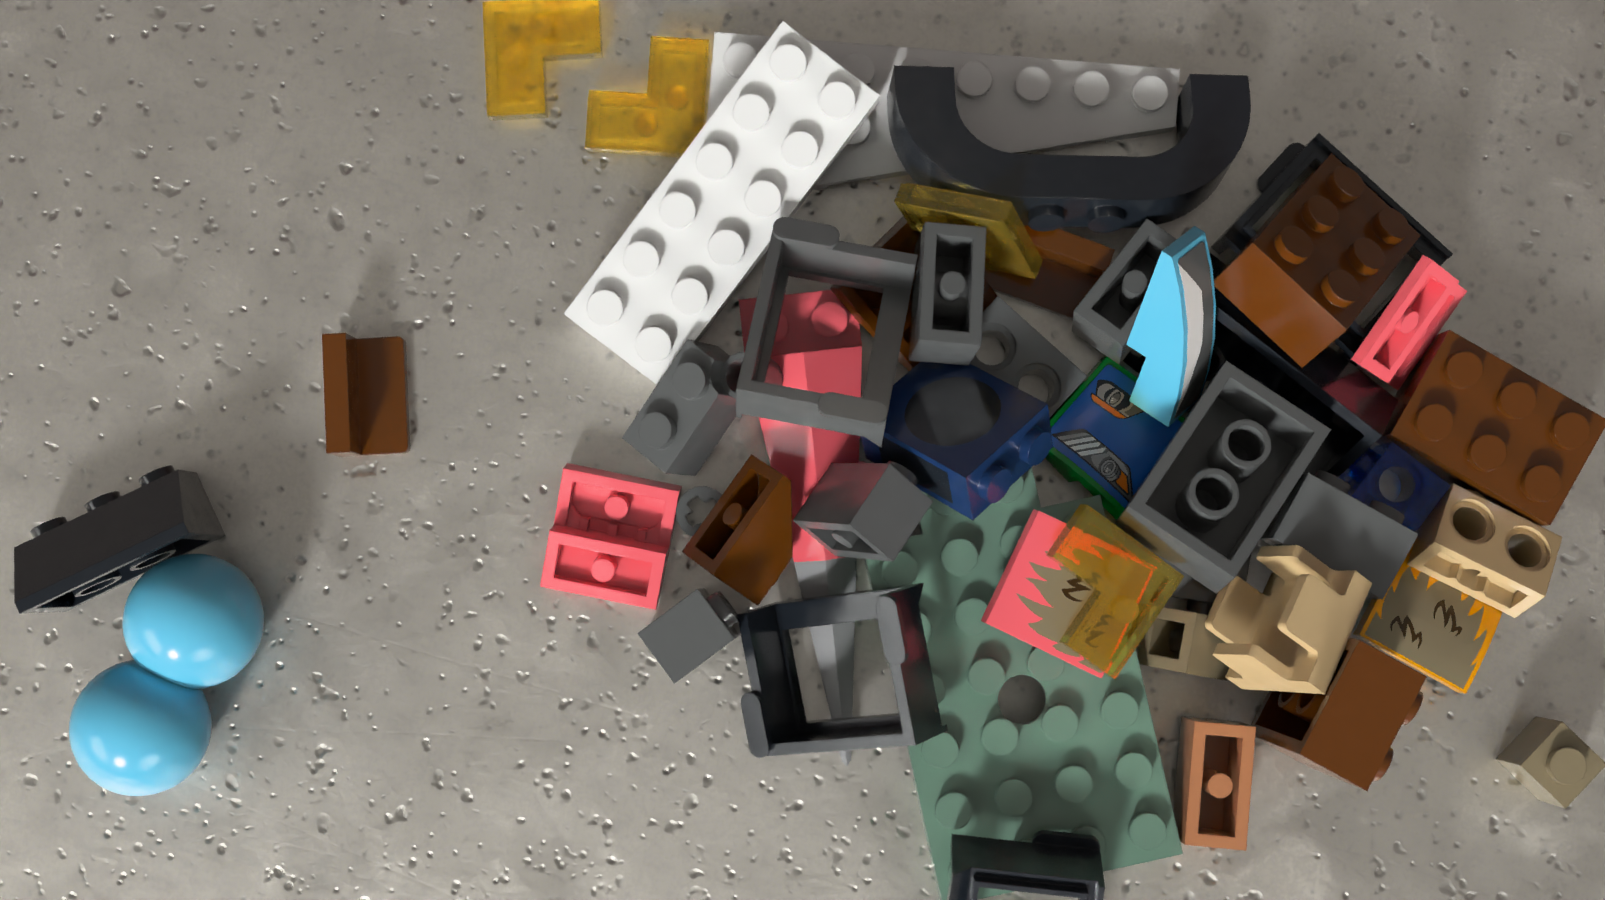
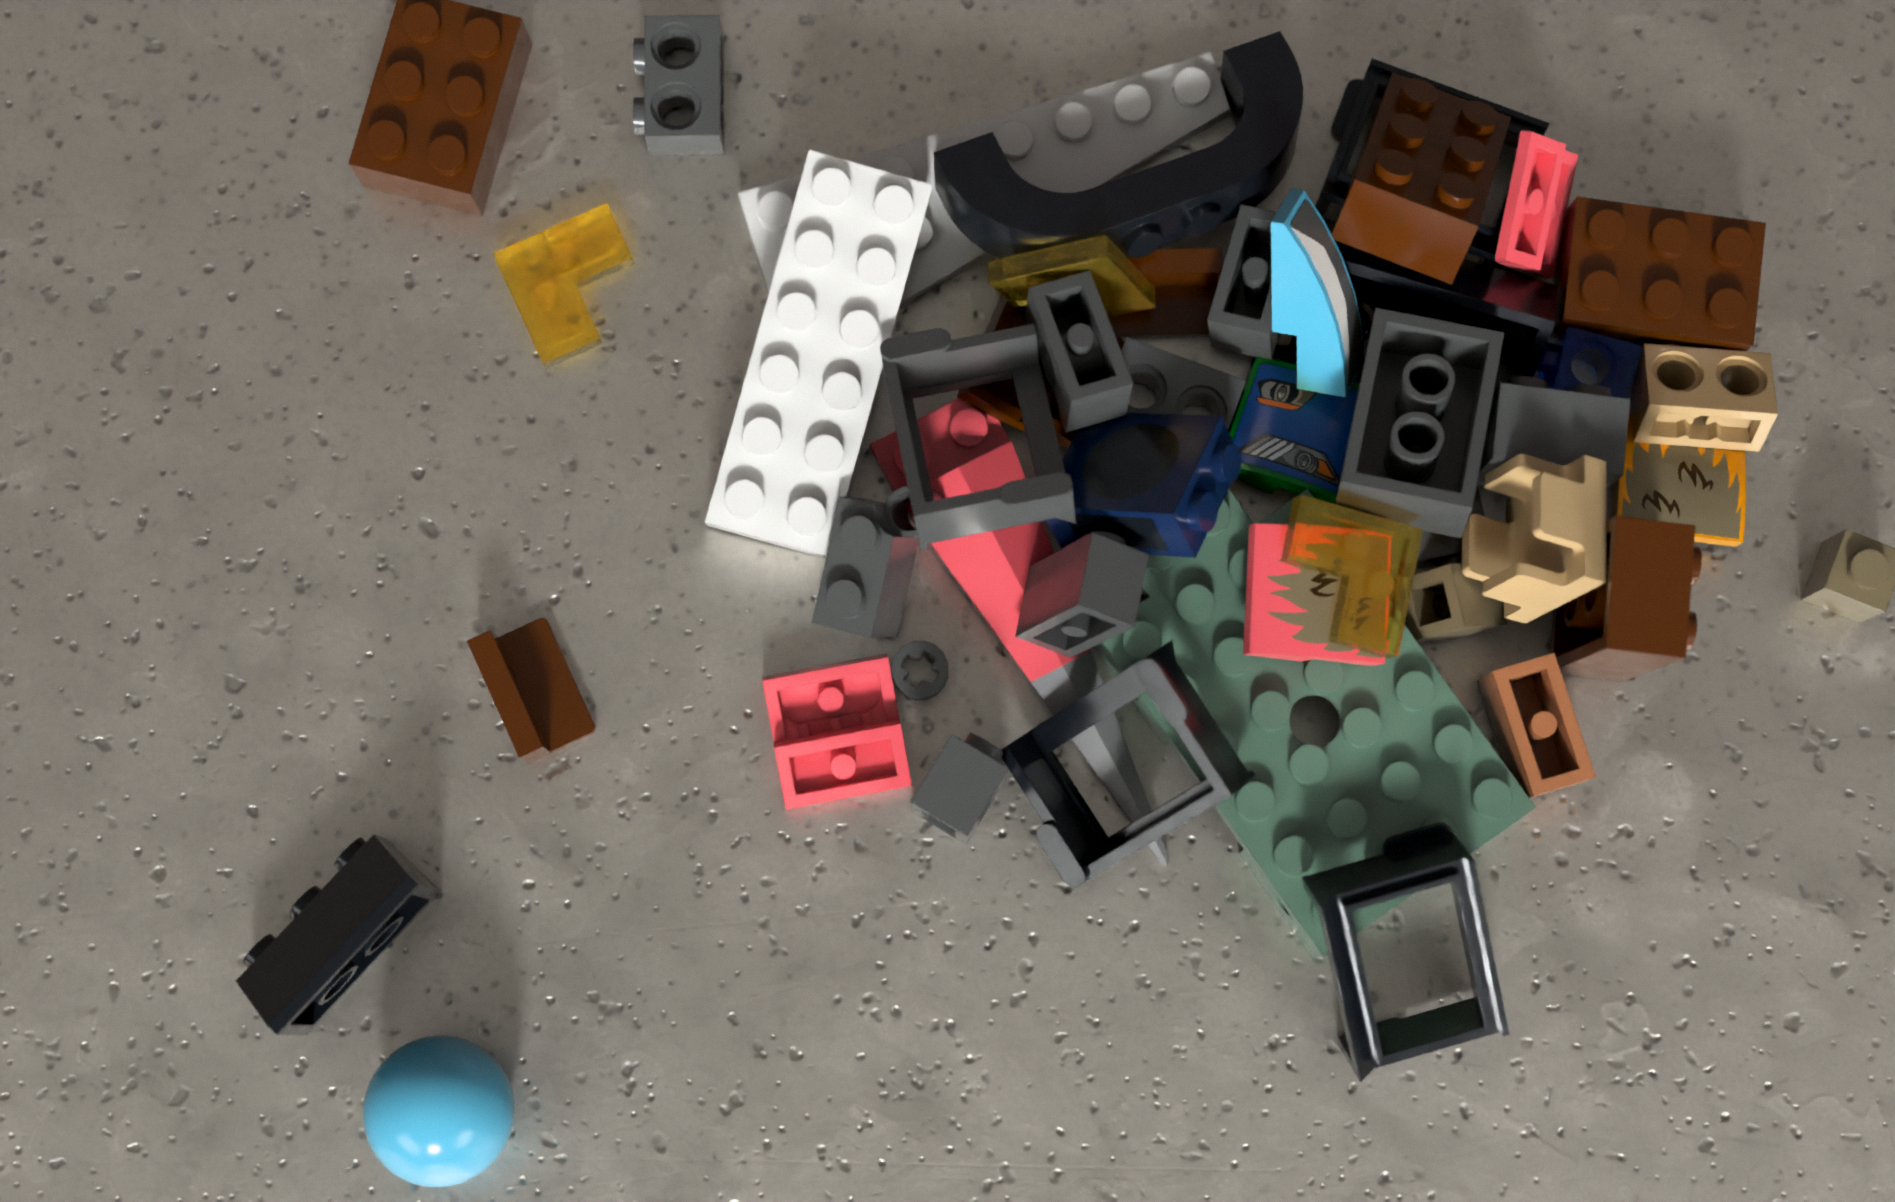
camera: 30 degrees left, 5 degrees down
medium azure piece [122,554,264,689] -> none
clear yellow tile [585,36,710,157] -> none
reddish brown slope [682,454,793,606] -> none

